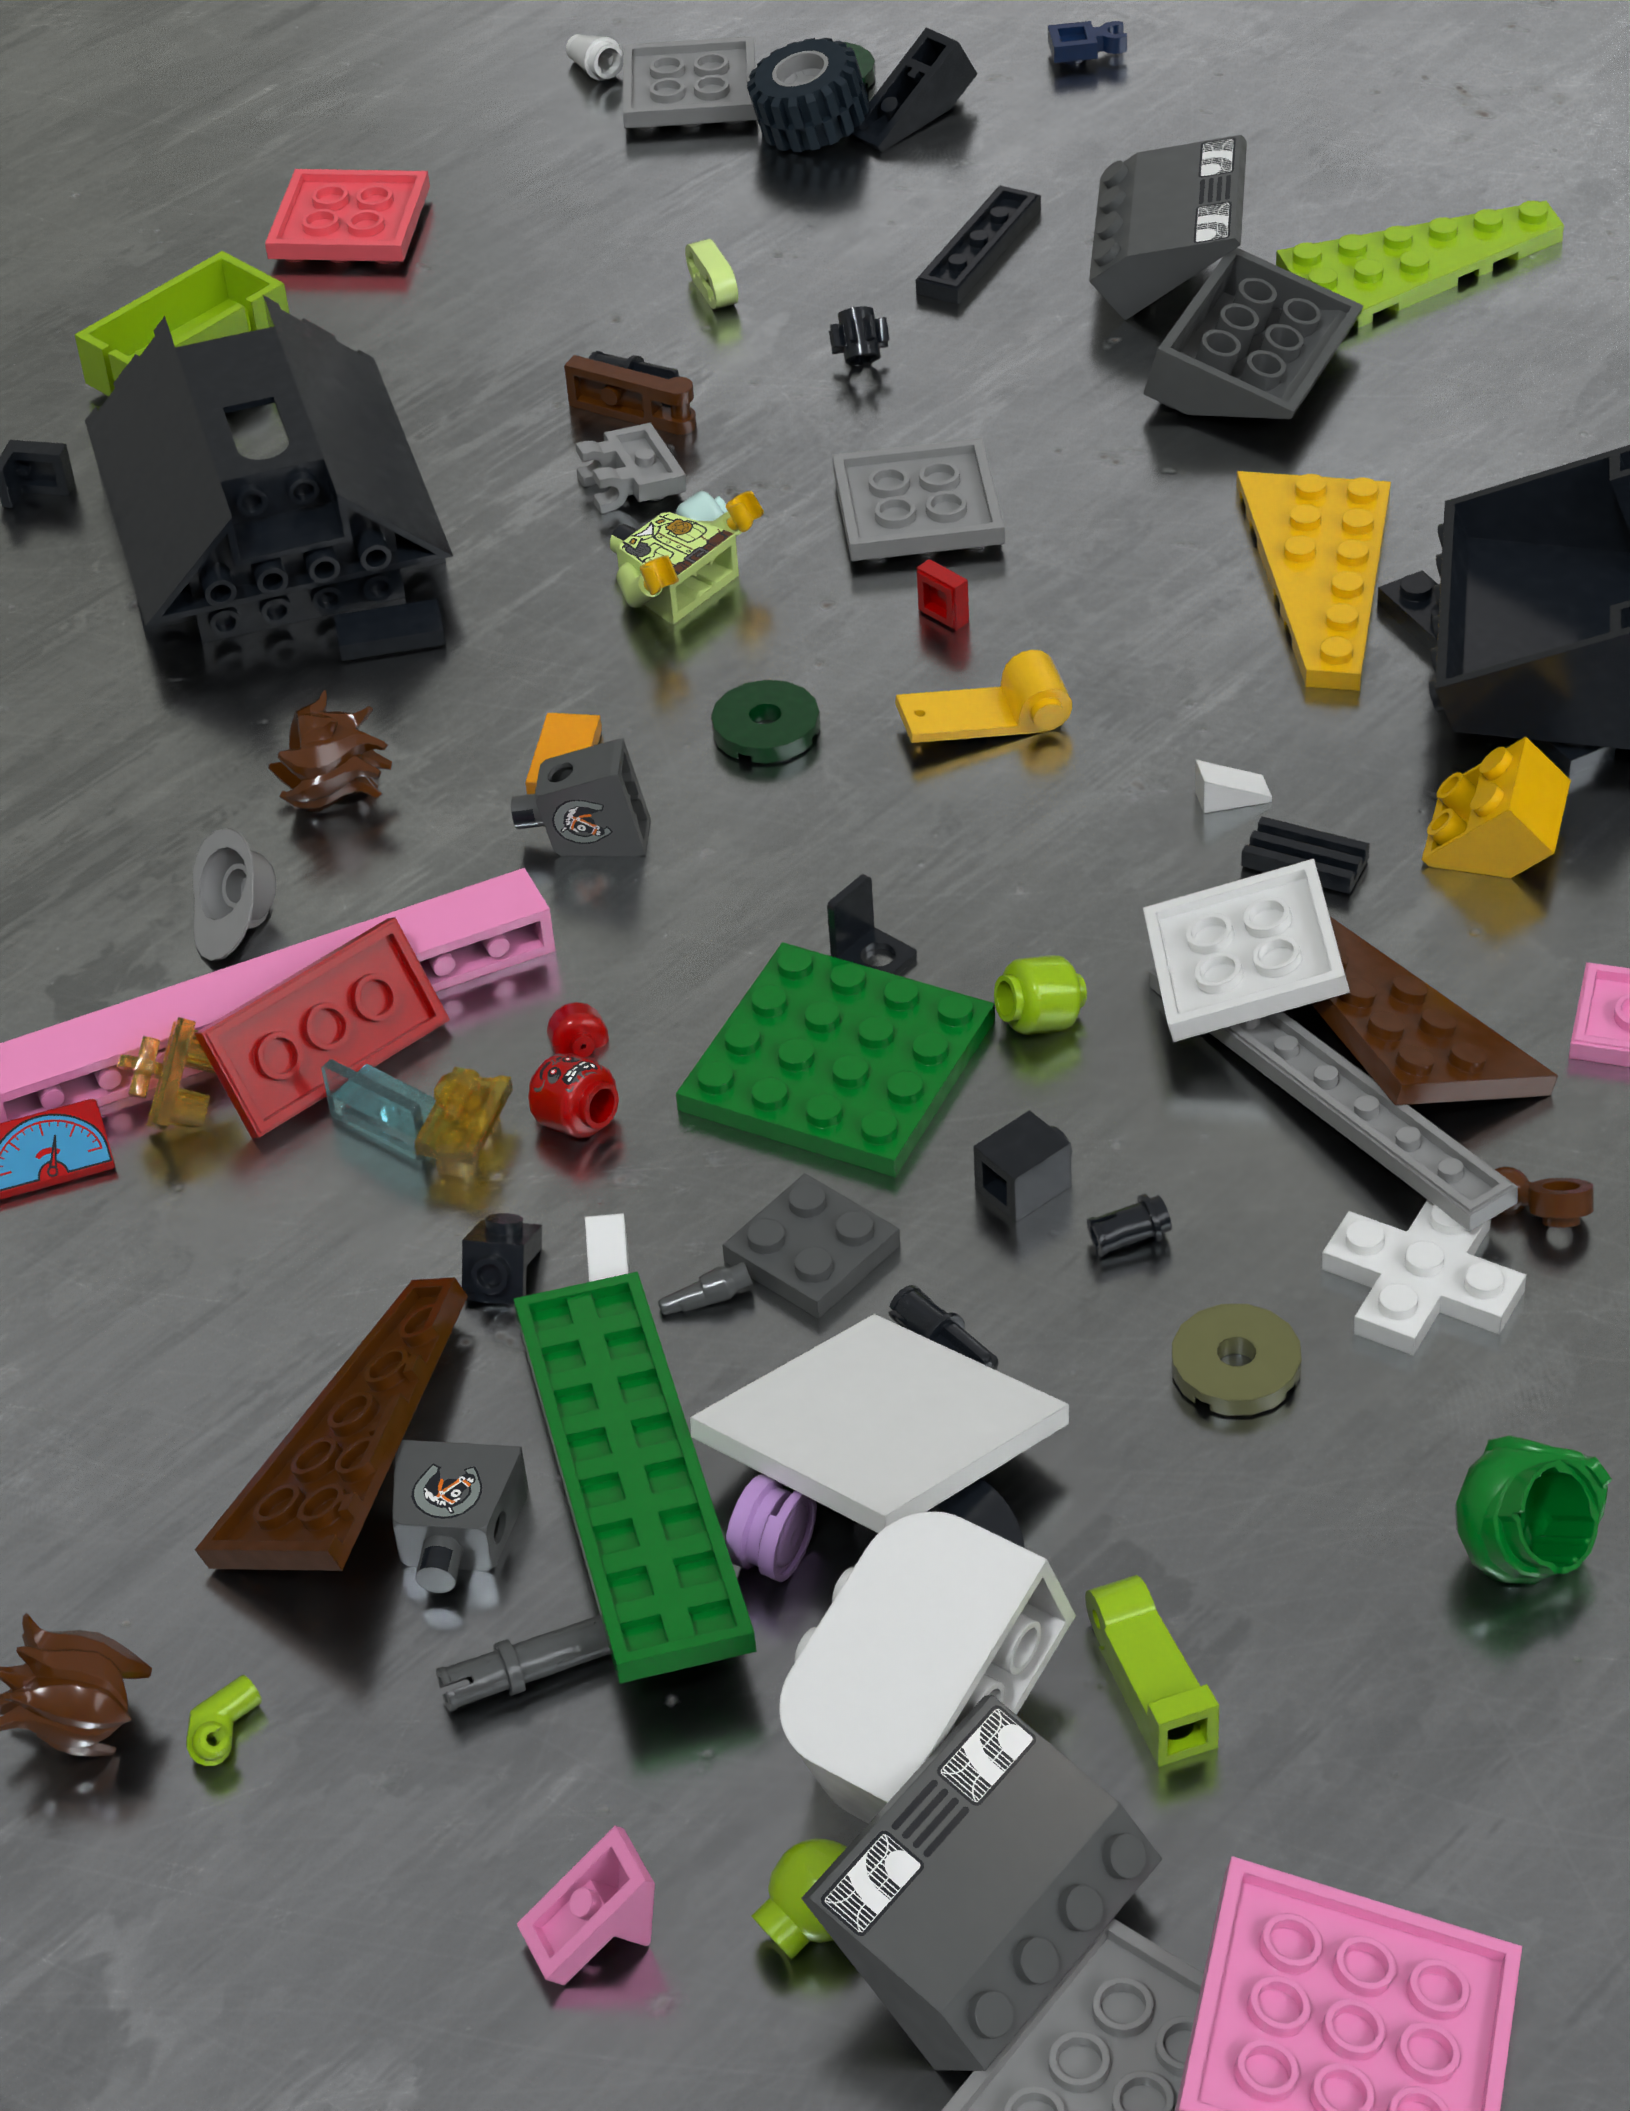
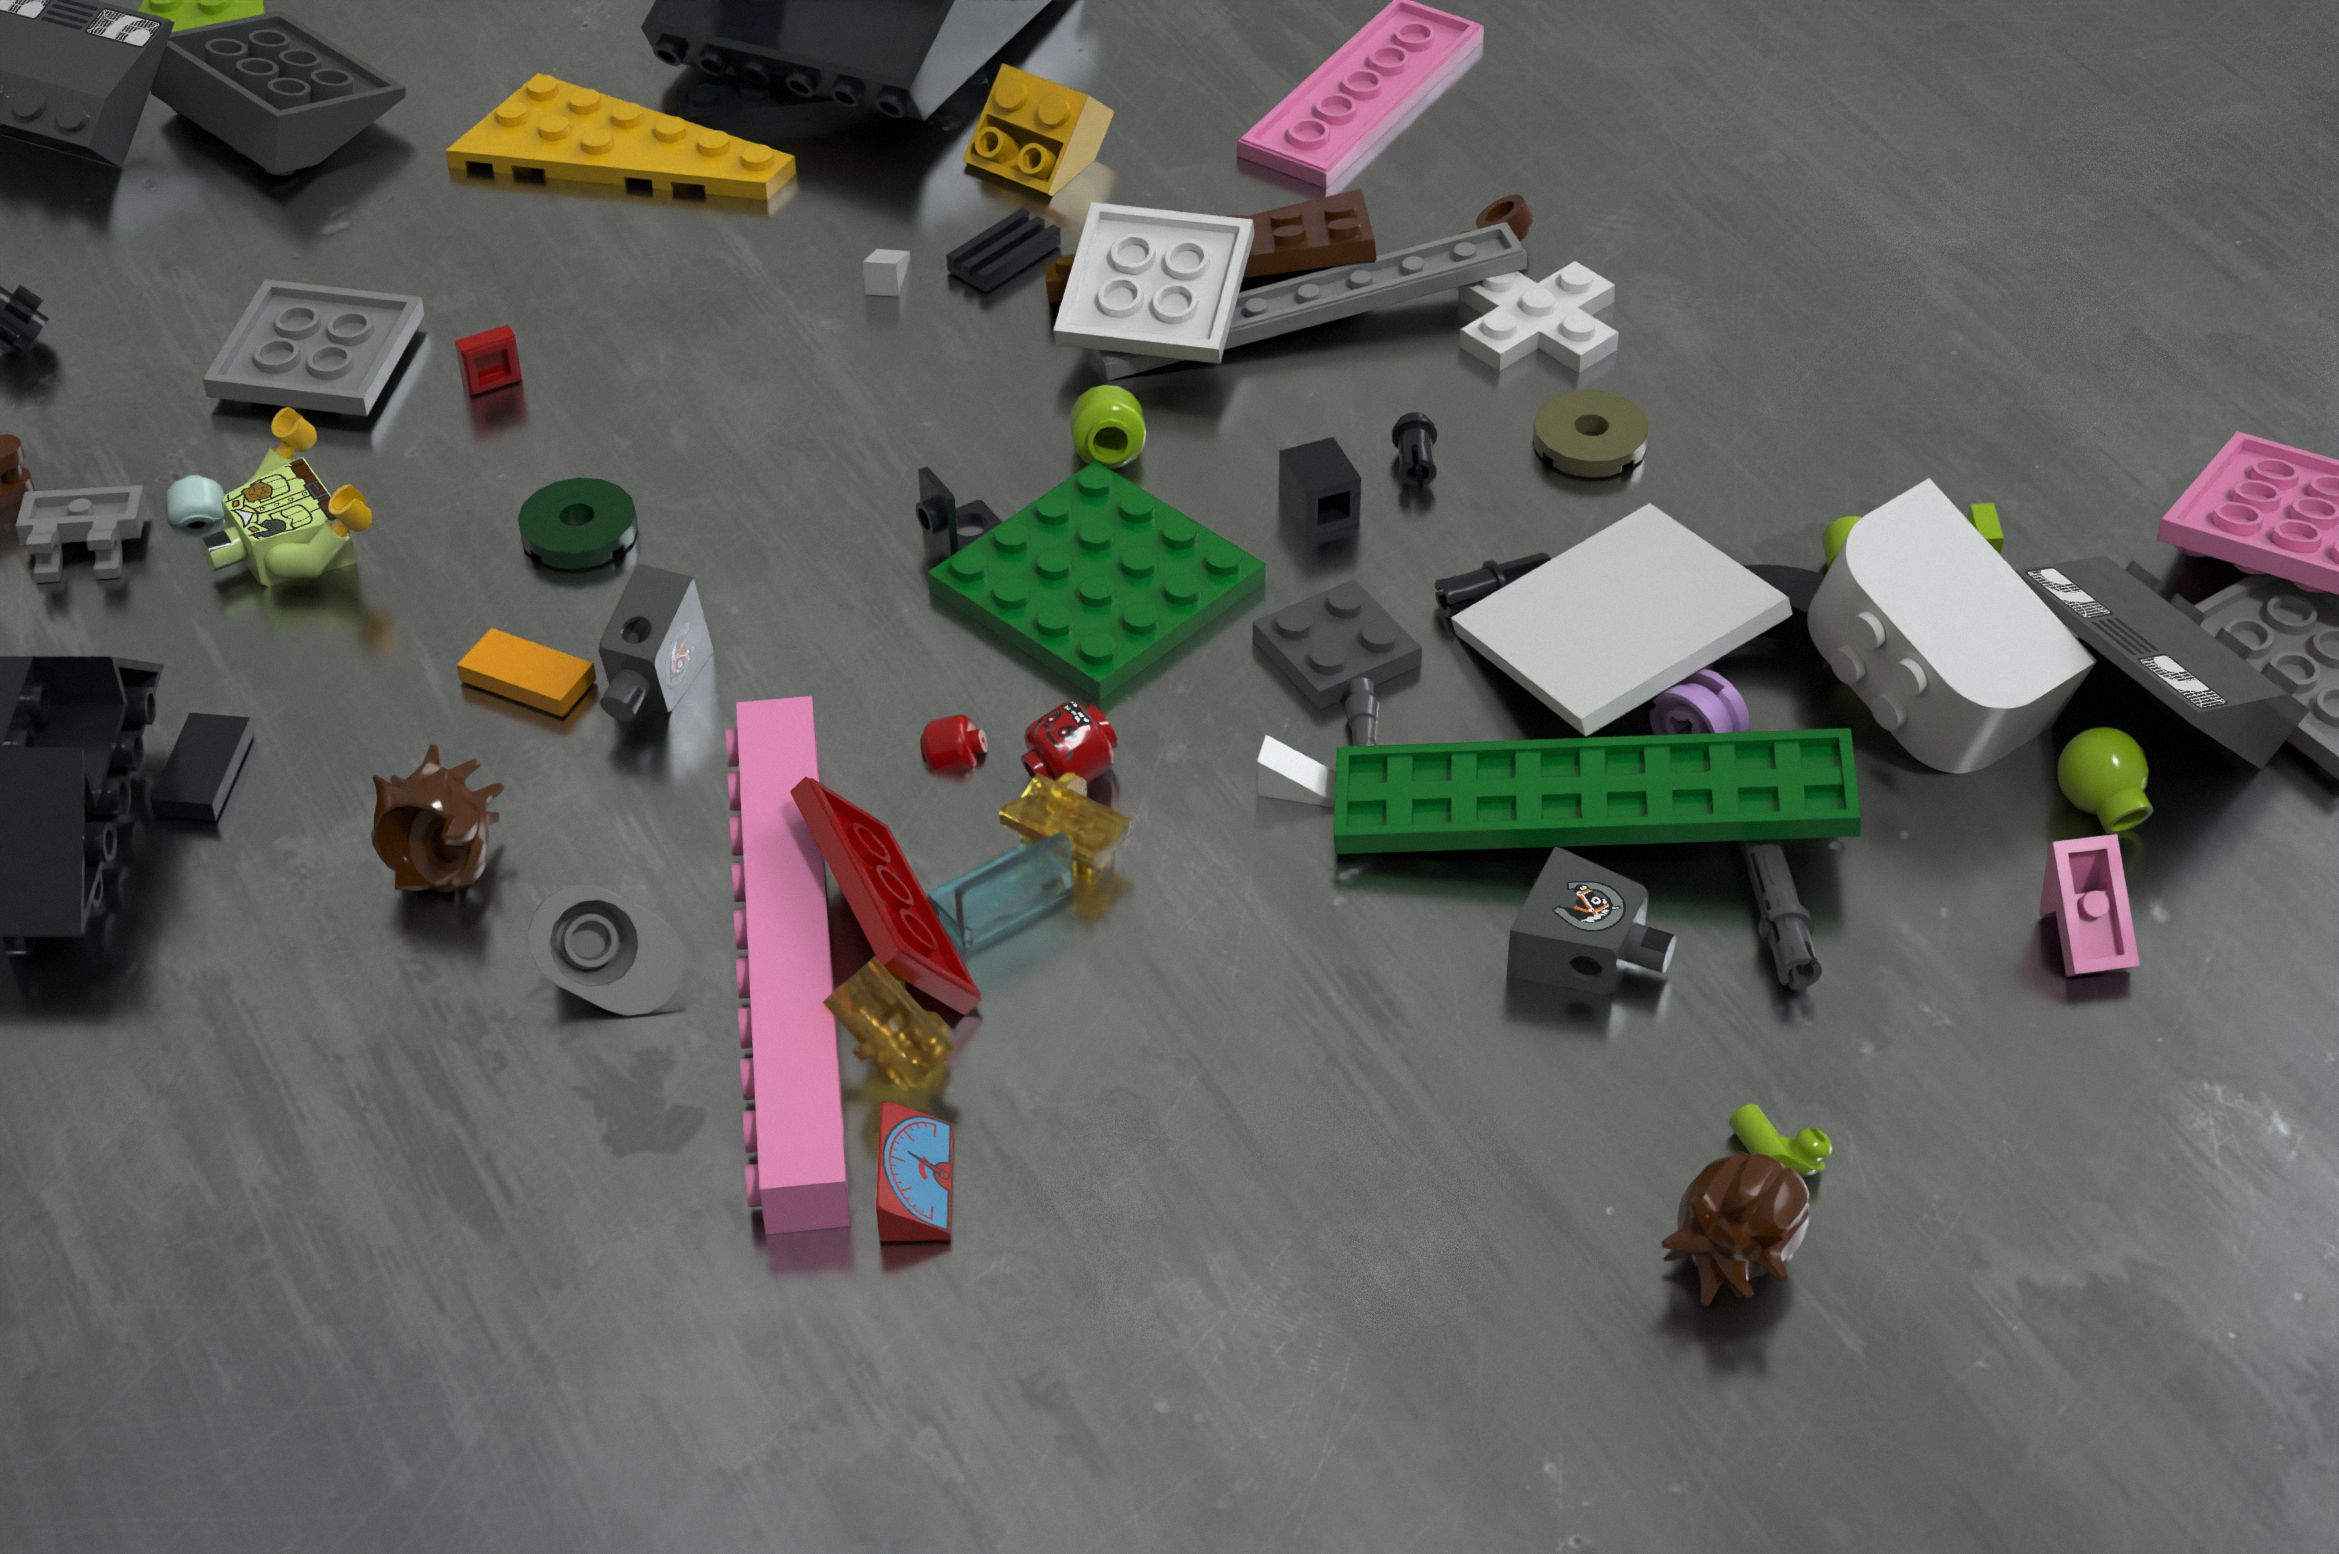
camera: 75 degrees left, 0 degrees up
reddish brown wing [195,1277,468,1571] -> none
black bracket [462,1213,542,1305] -> none
yellow door [895,650,1072,743] -> none
green helmet [1455,1435,1612,1584] -> none

